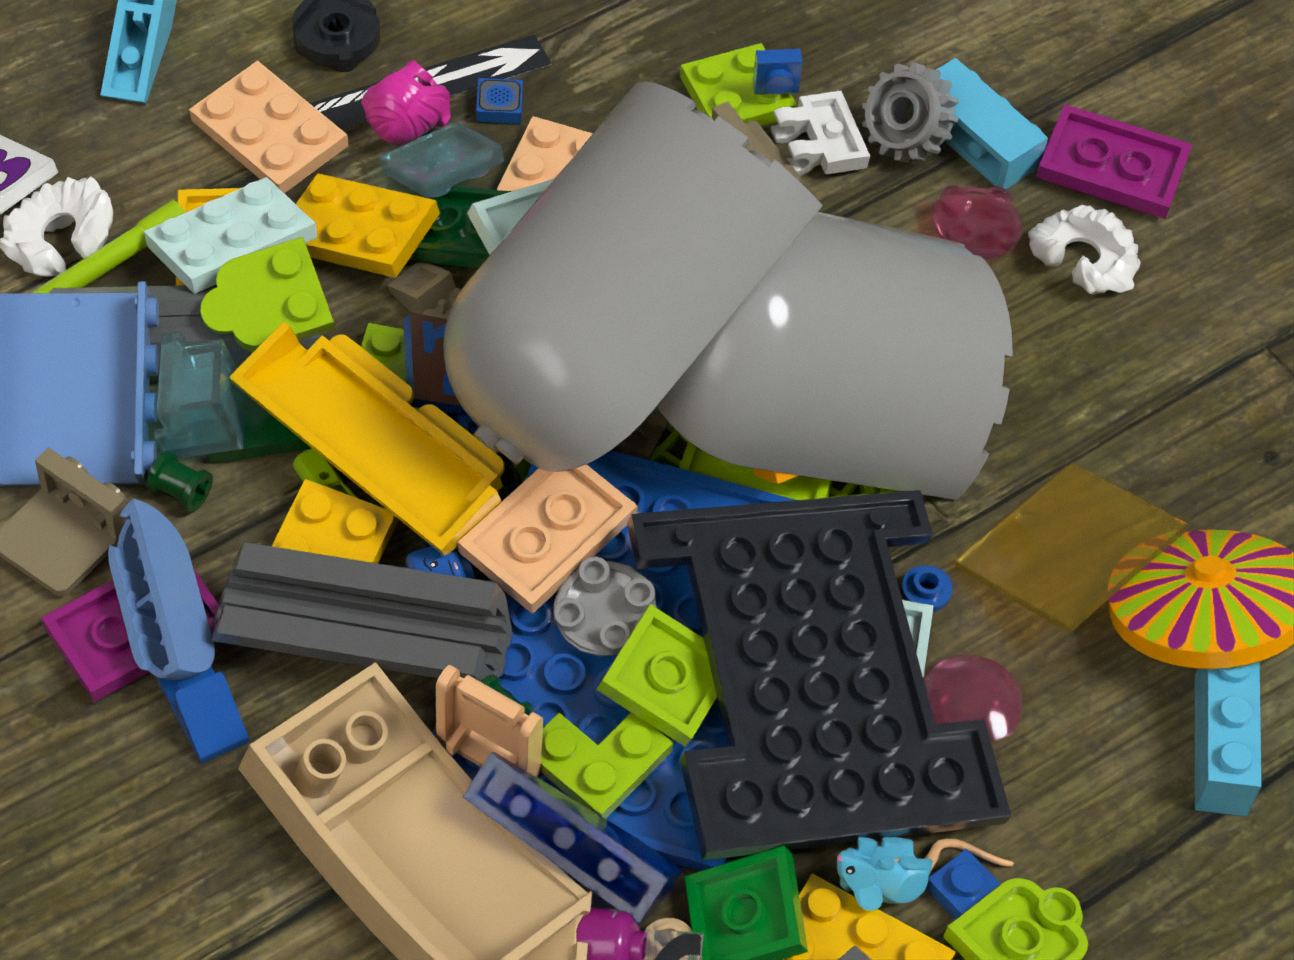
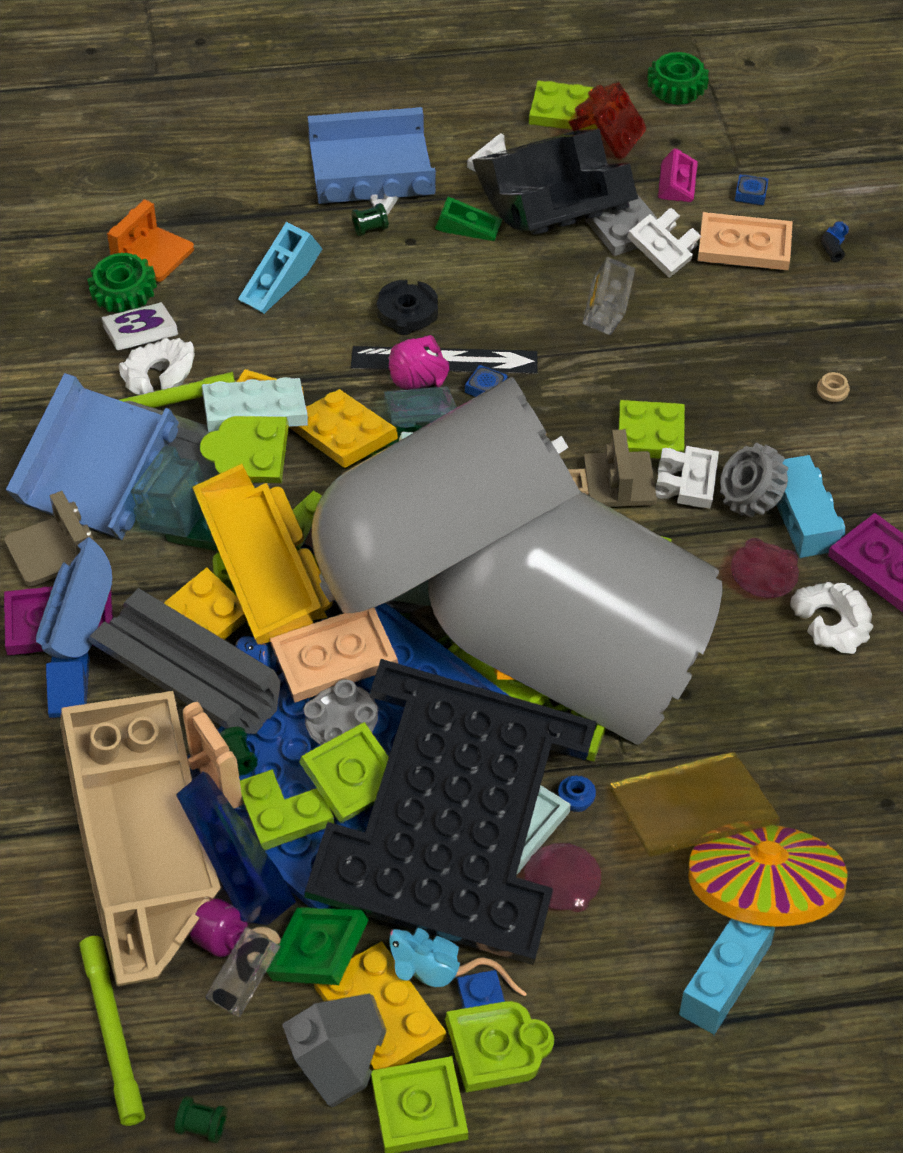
camera: 30 degrees right, 5 degrees down
dark green bush [146,451,213,513] -> none
light nougat plate [189,60,349,194] -> none
blue plate [752,49,803,94] -> none

